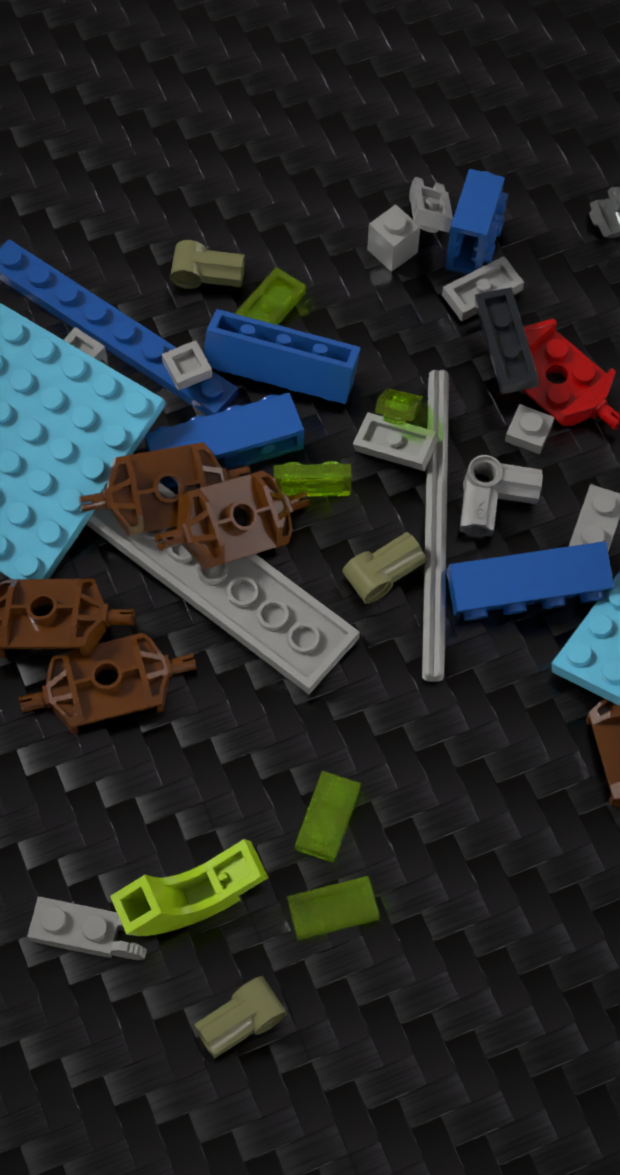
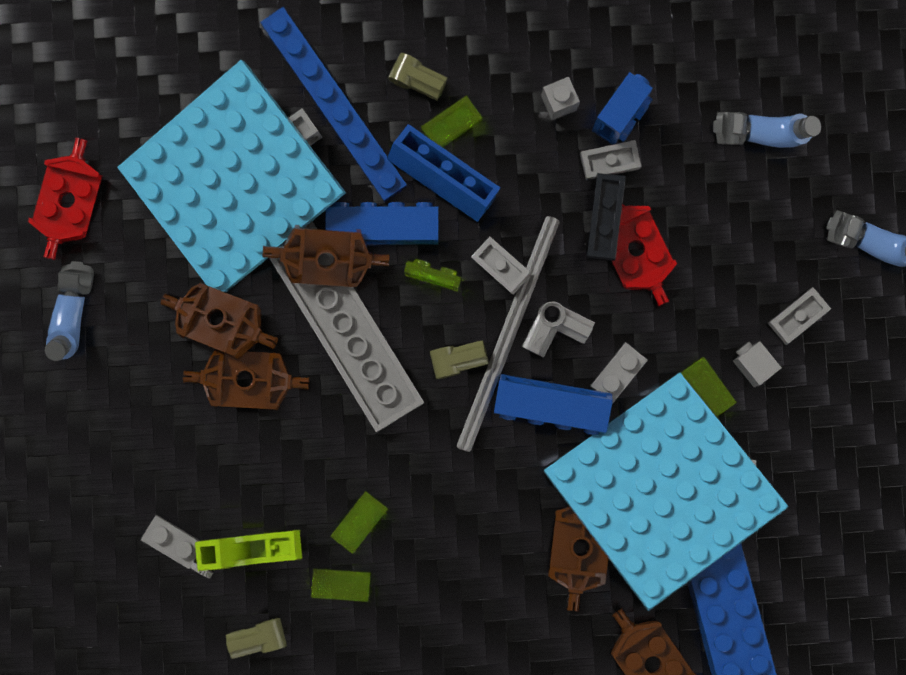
camera: 20 degrees right, 20 degrees up
reddish brown plate [155,470,310,571] -> none
light grey plate [162,340,212,391] -> none
clear neon green plate [375,388,423,425] -> none
light grey hinge [409,177,453,233] -> none
light grey plate [505,404,555,454] -> none

